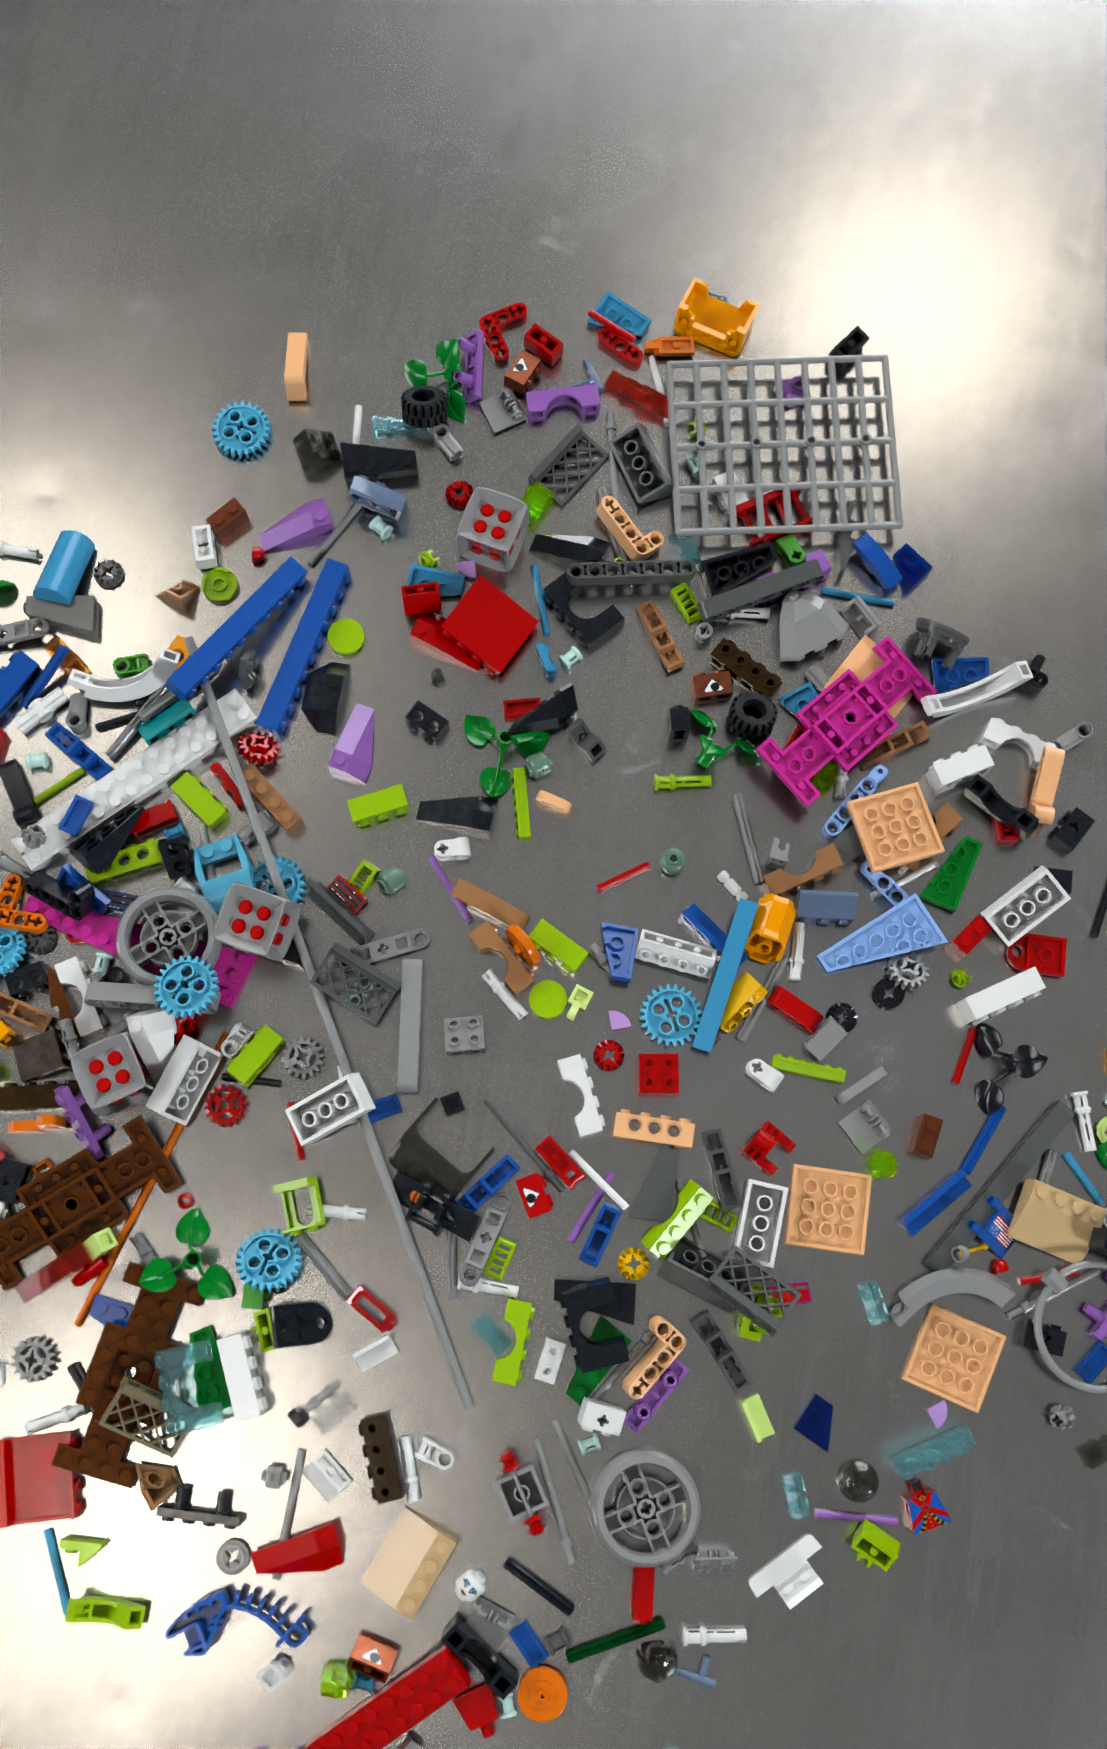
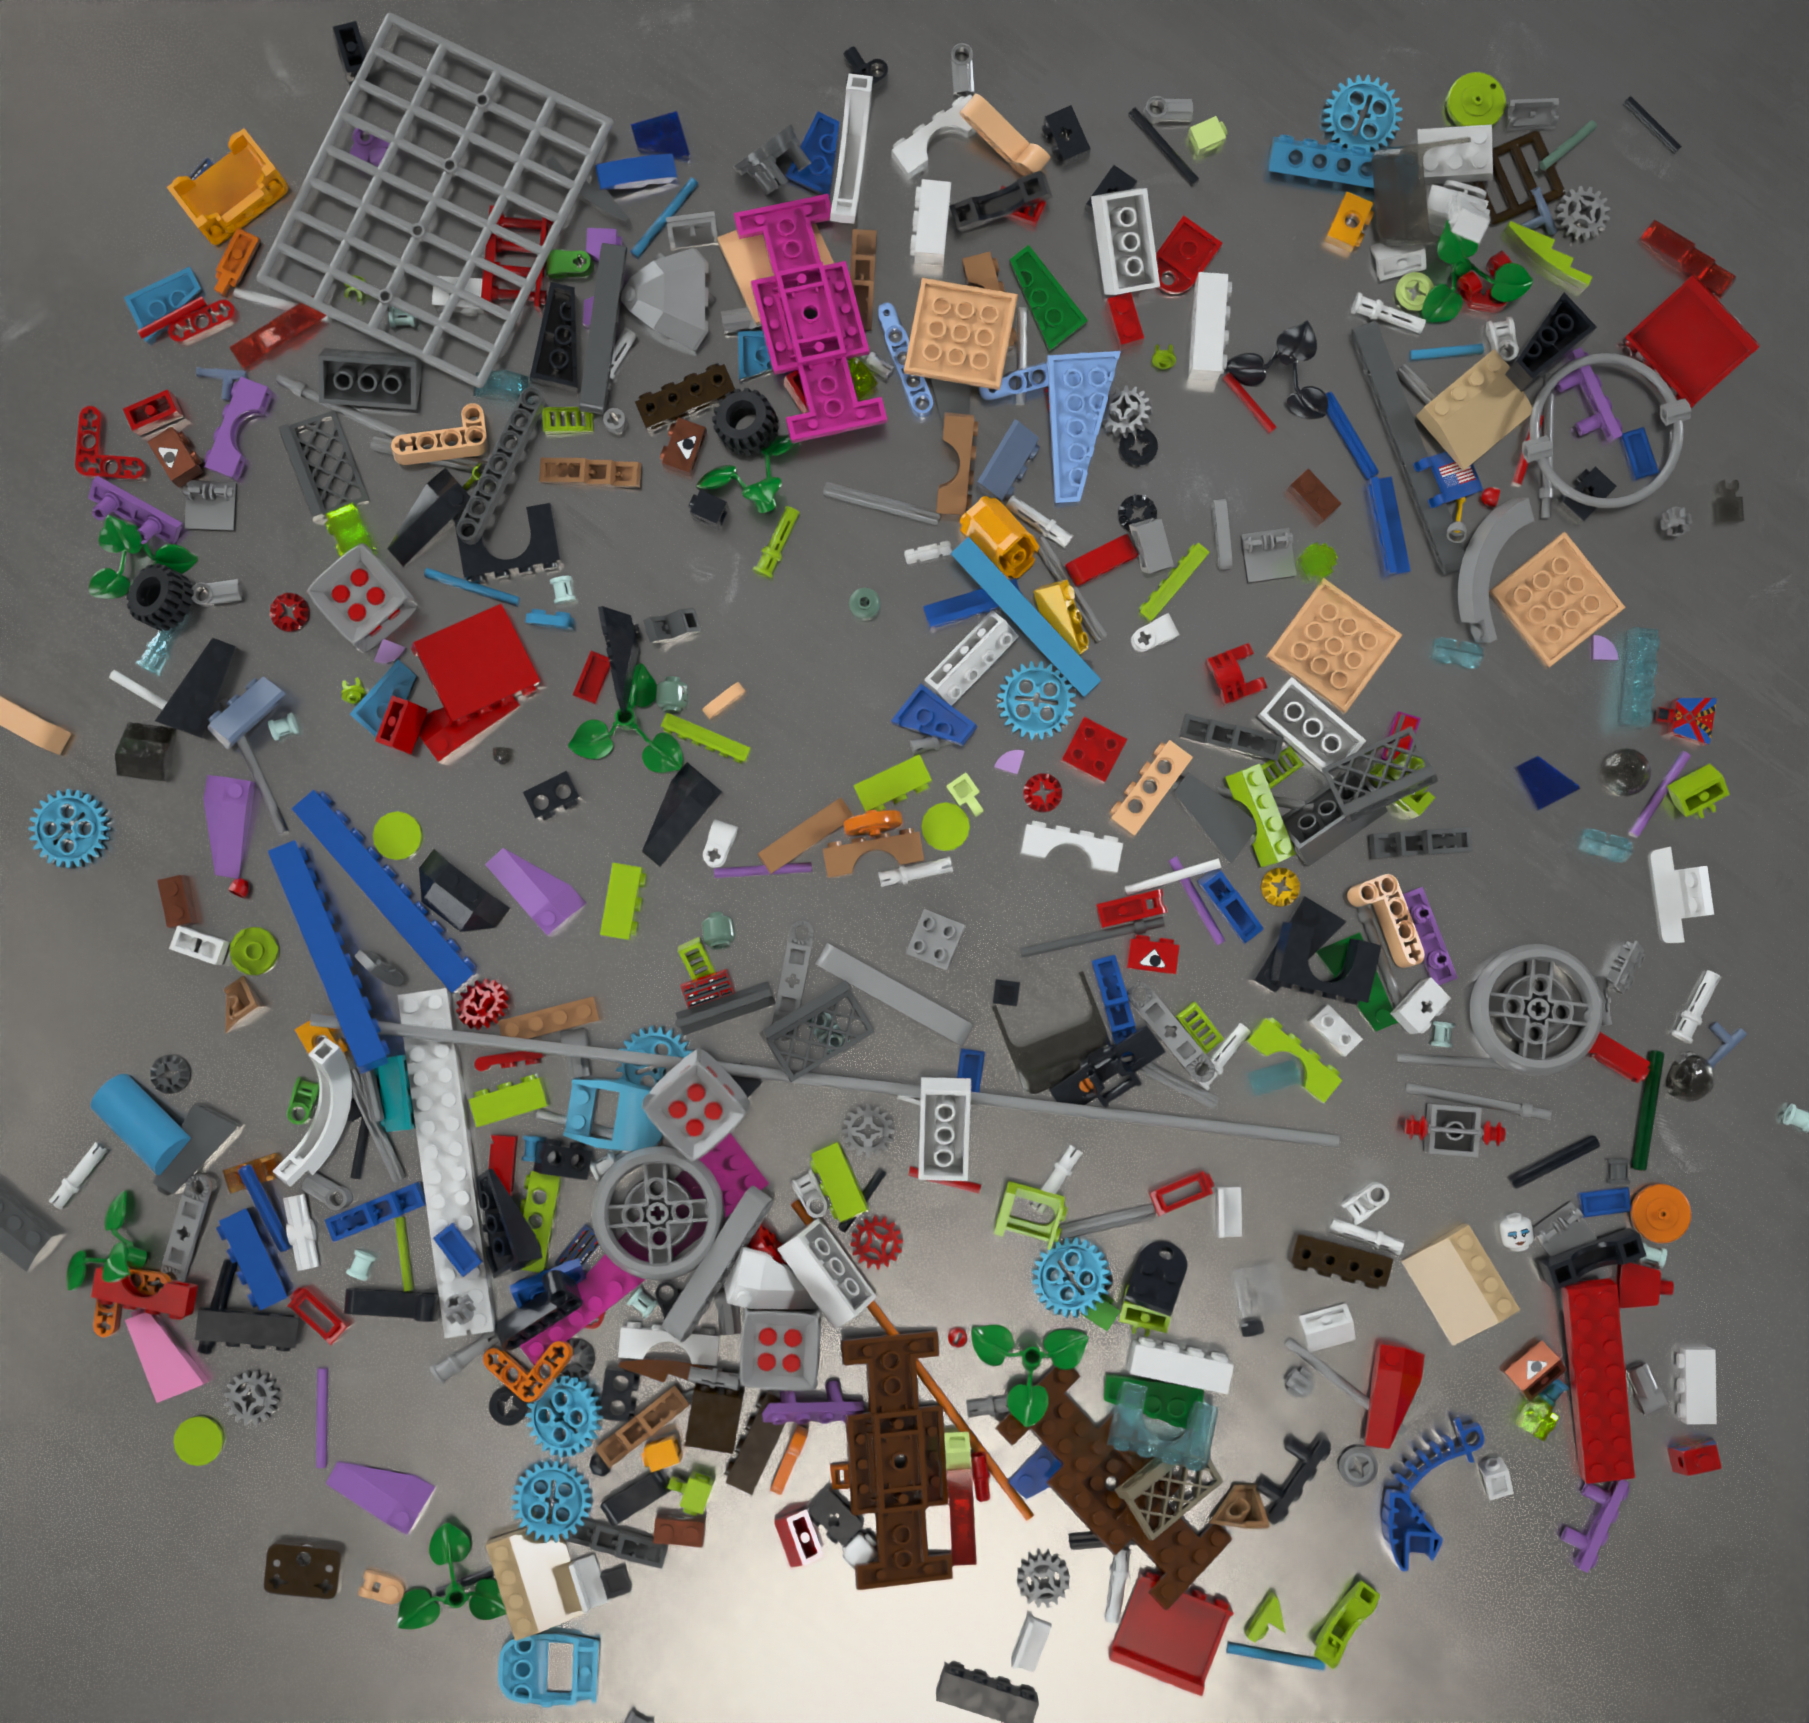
camera: 60 degrees left, 10 degrees up
medium azure gear [153,955,220,1020] -> none
red bar [596,861,651,893] -> none
yellowish green panel [739,1393,775,1443] -> none
light grey hinge [764,837,790,869] -> none

